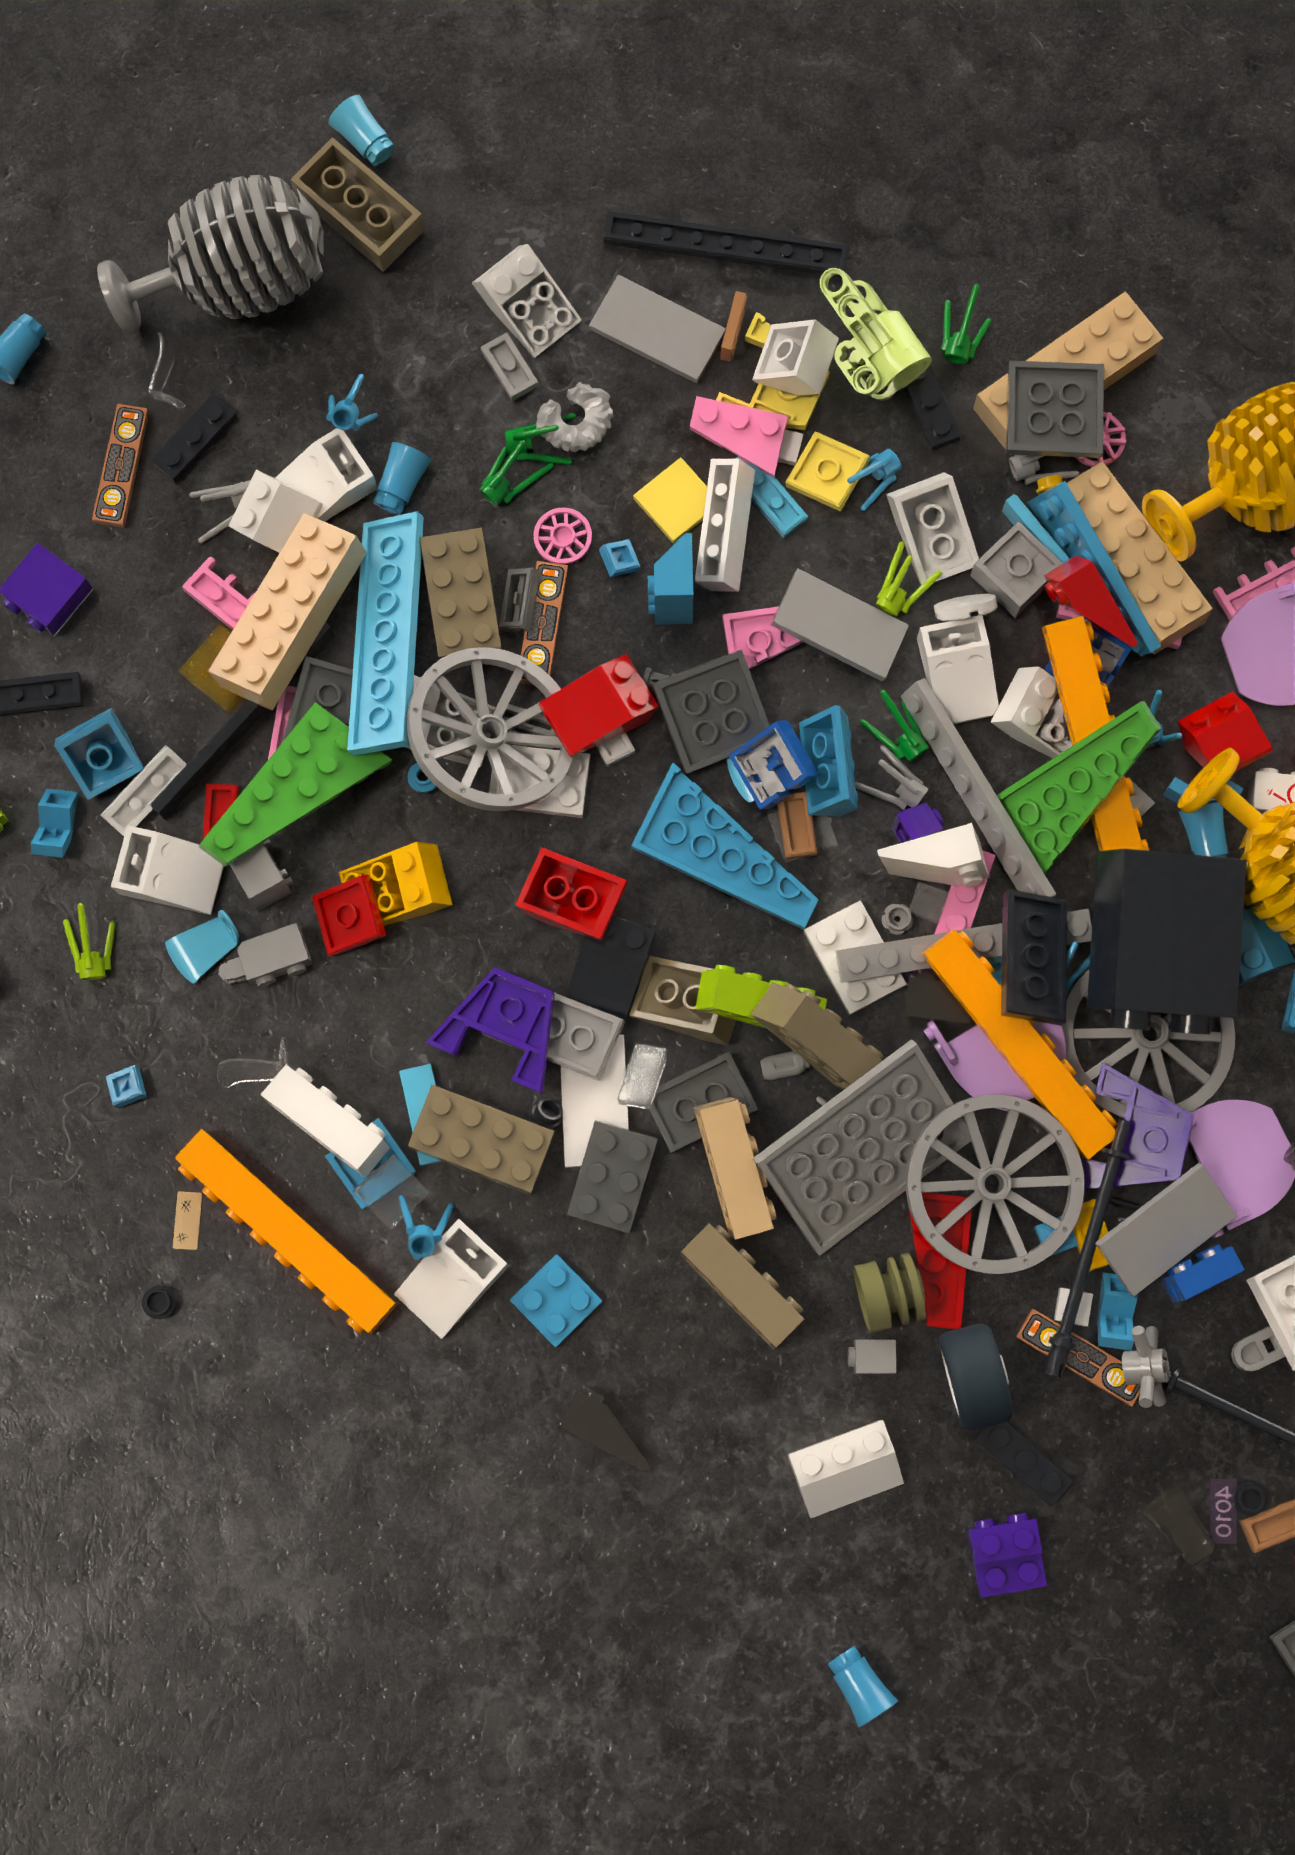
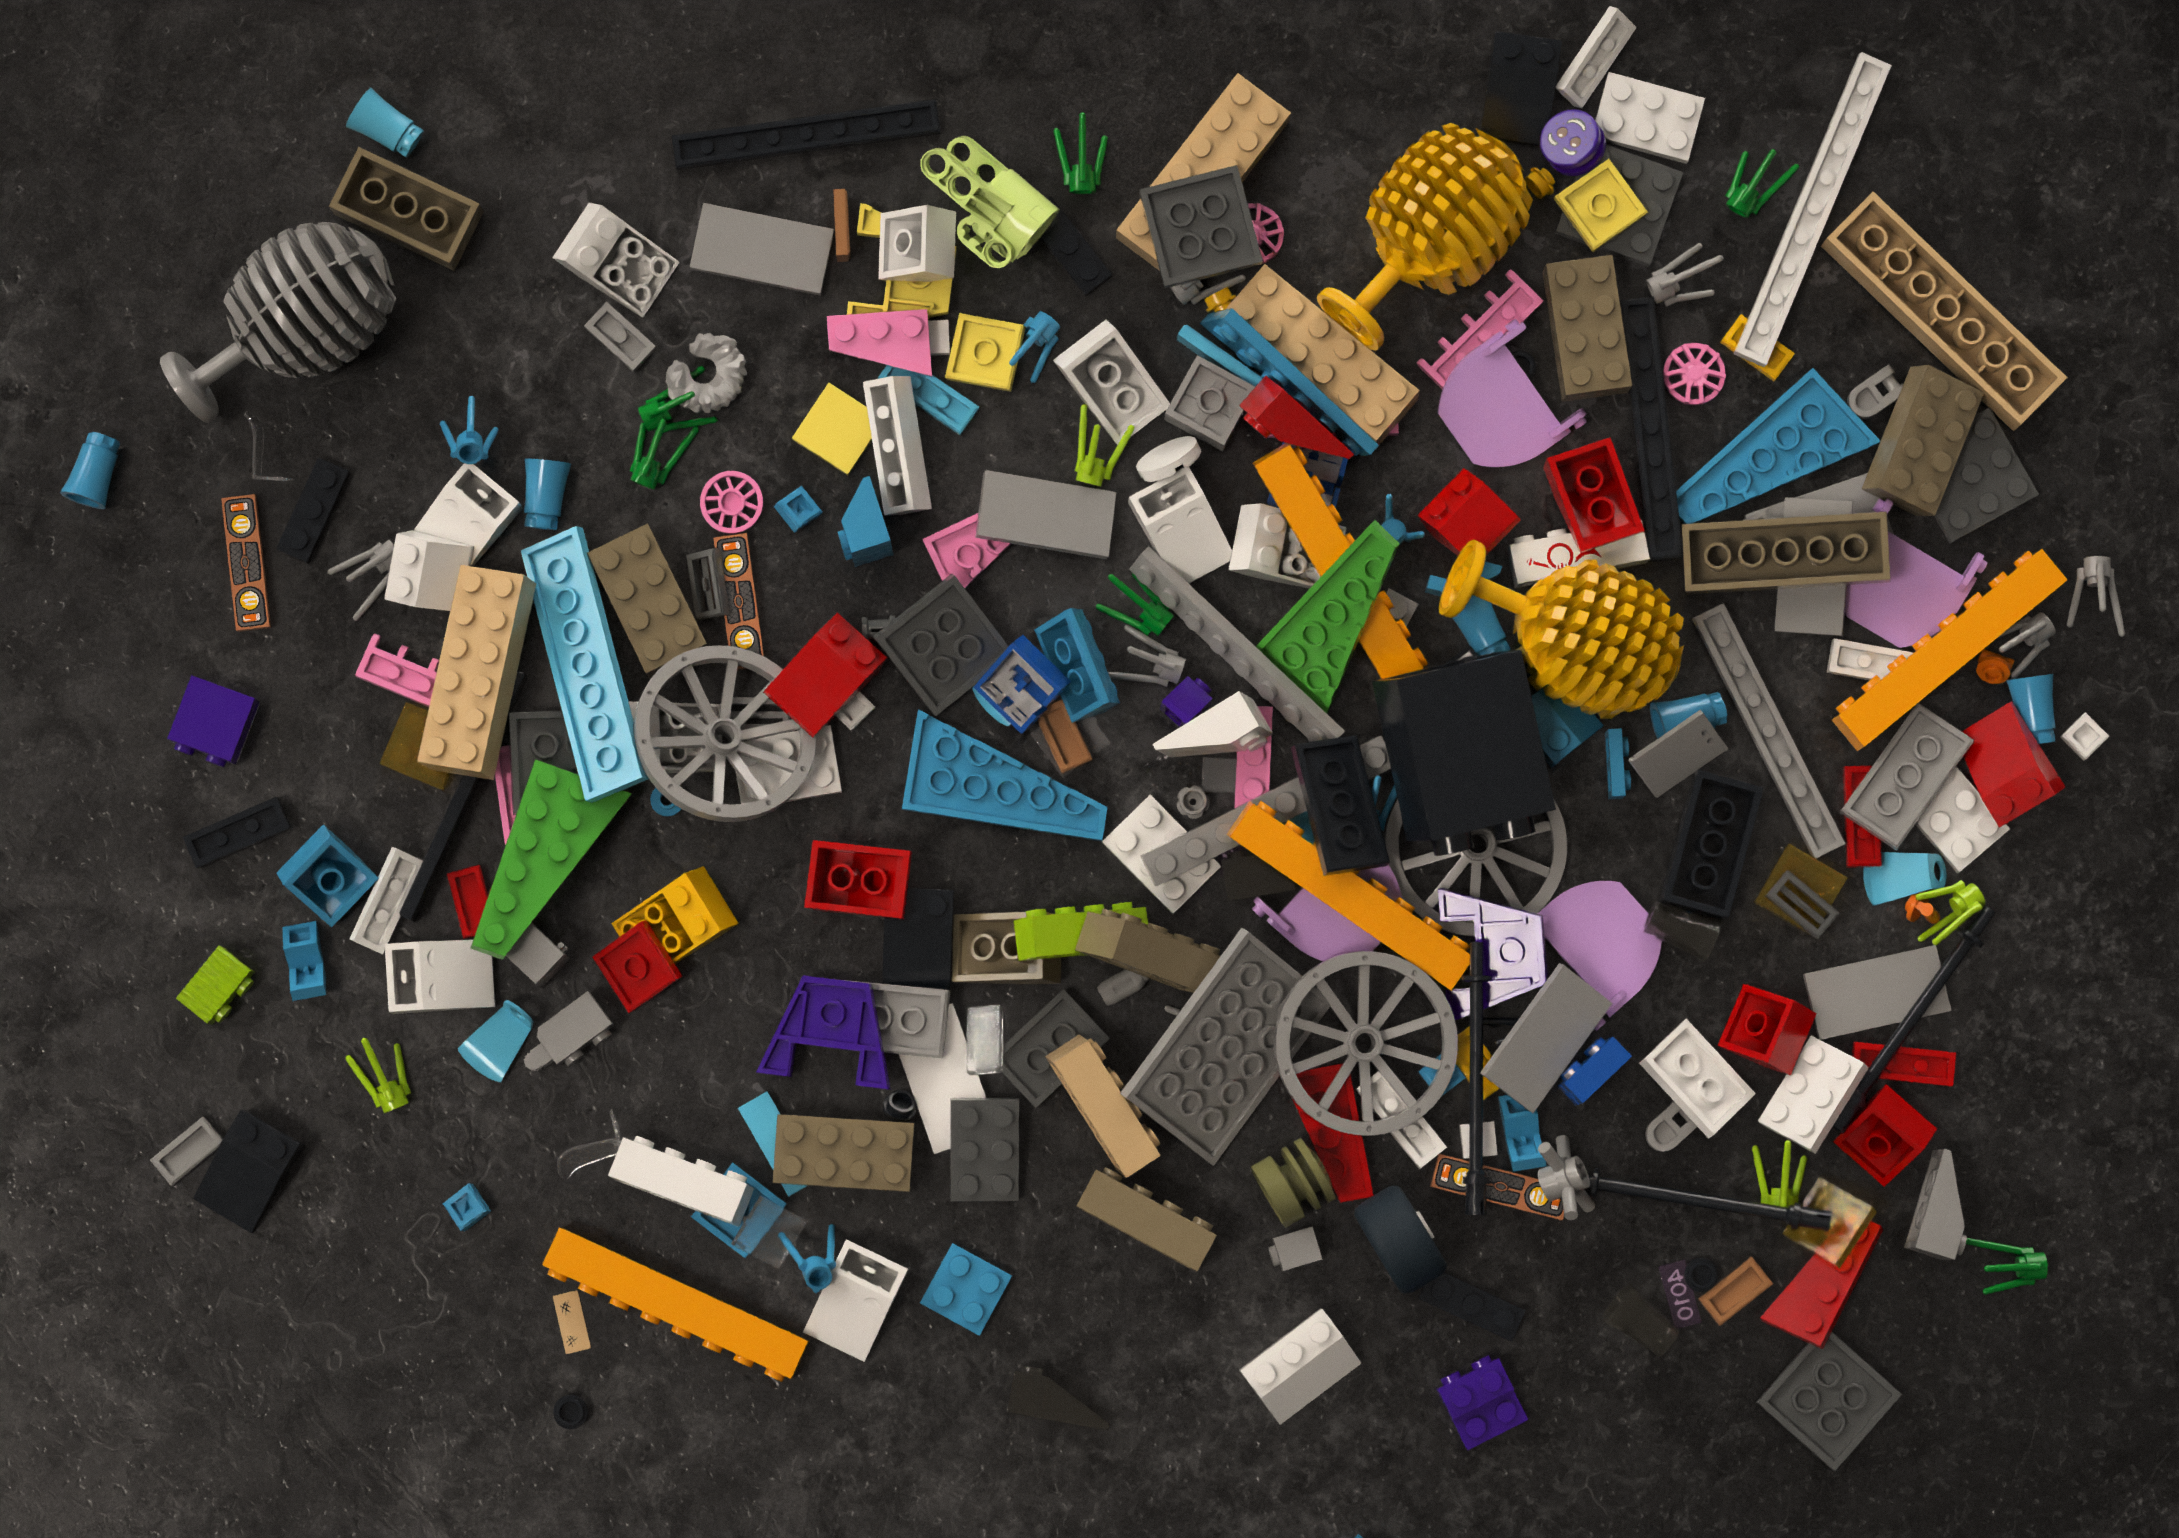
camera: 25 degrees left, 5 degrees up
none -> white plate [1356,1071,1447,1169]

